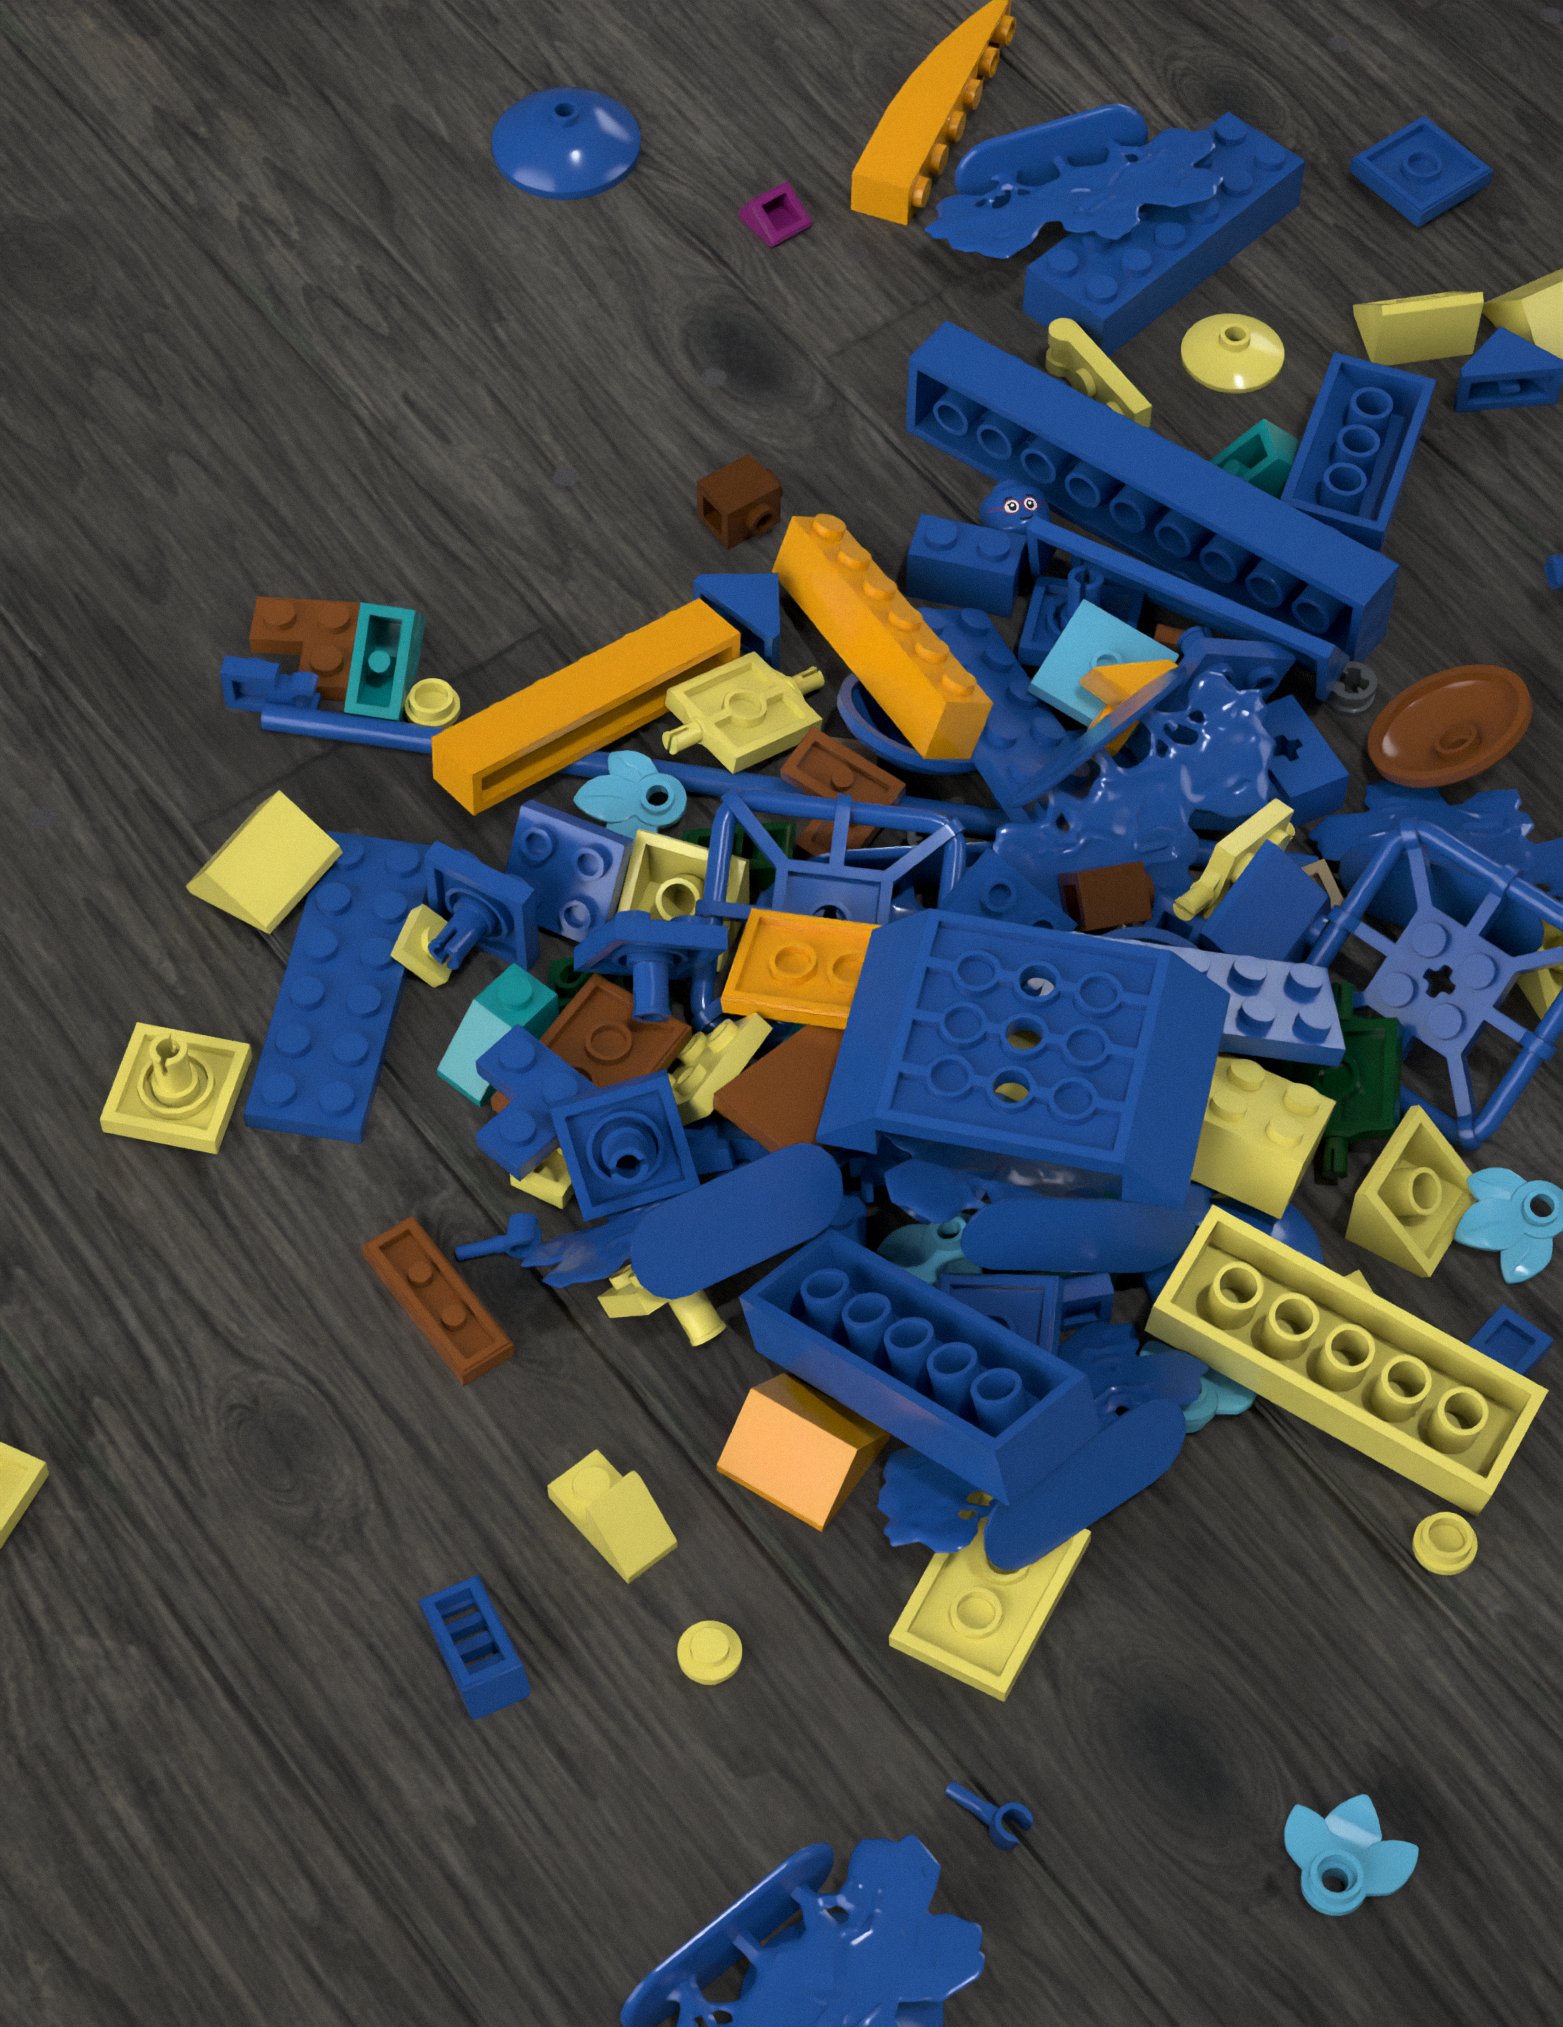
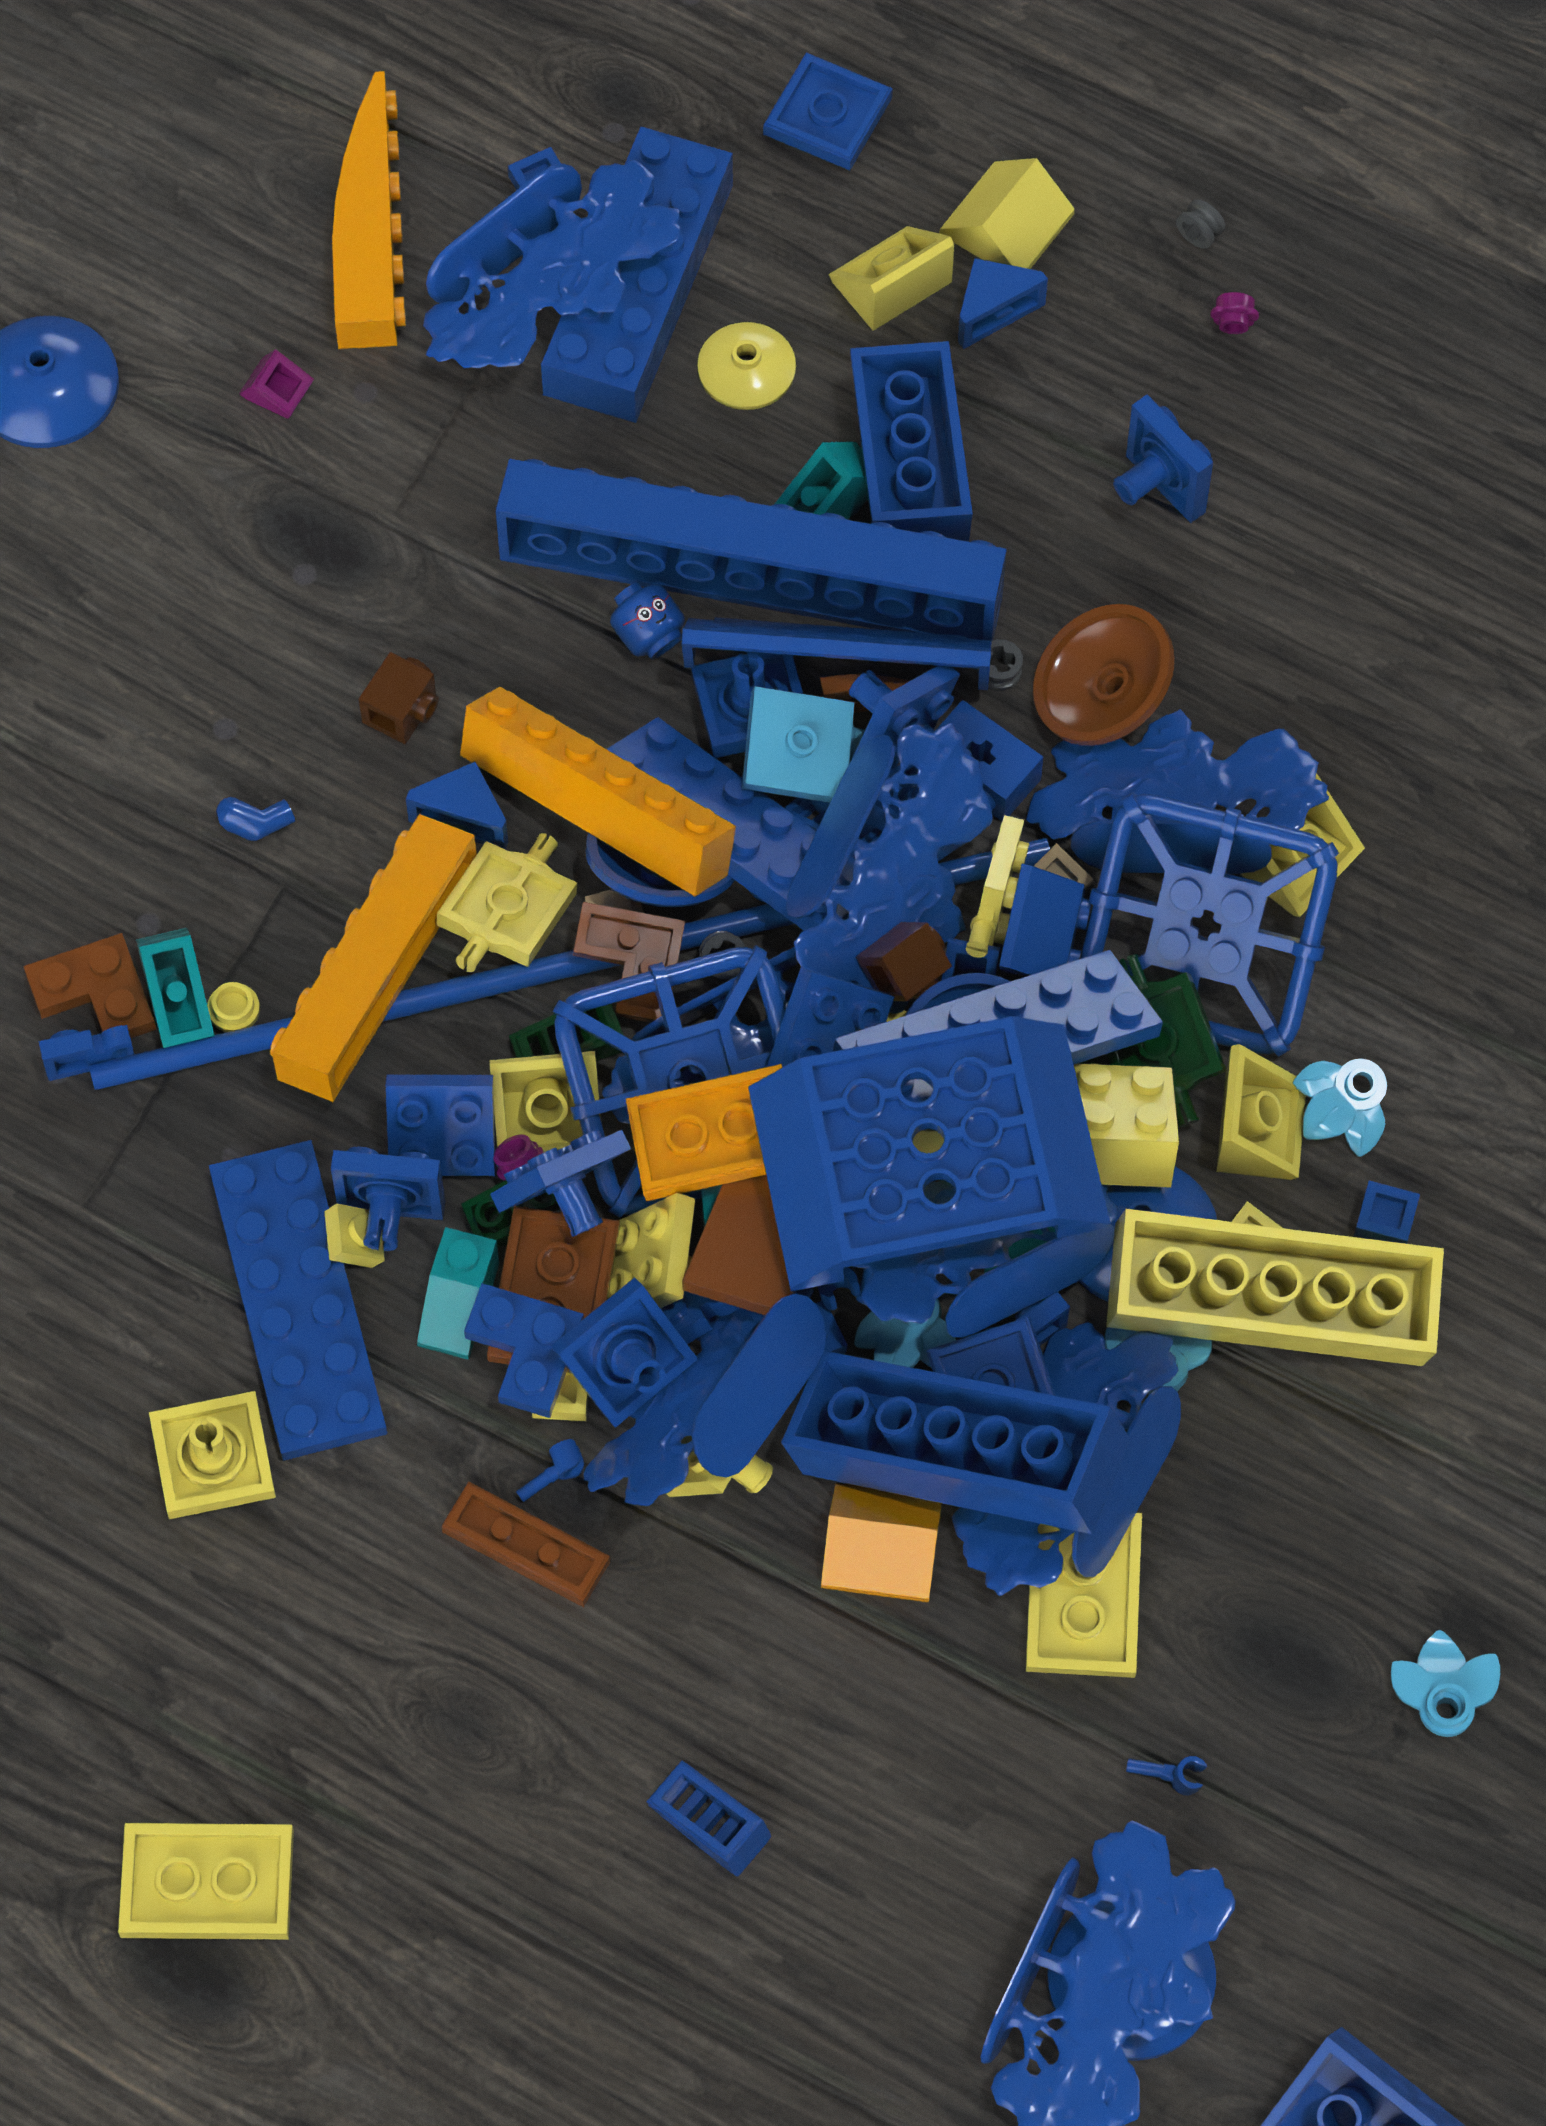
camera: 25 degrees left, 10 degrees up
light yellow slope [186,790,343,935] -> none
light yellow slope [547,1449,678,1584] -> none
medium azure plate [573,750,687,855] -> none
light yellow plate [677,1621,742,1685] -> none
blue brick [906,513,1027,618] -> none
light yellow plate [1045,318,1152,427] -> none
light orange slope [1079,659,1178,764] -> none
light yellow plate [1412,1512,1478,1575] -> none
none -> blue arm [216,797,296,841]

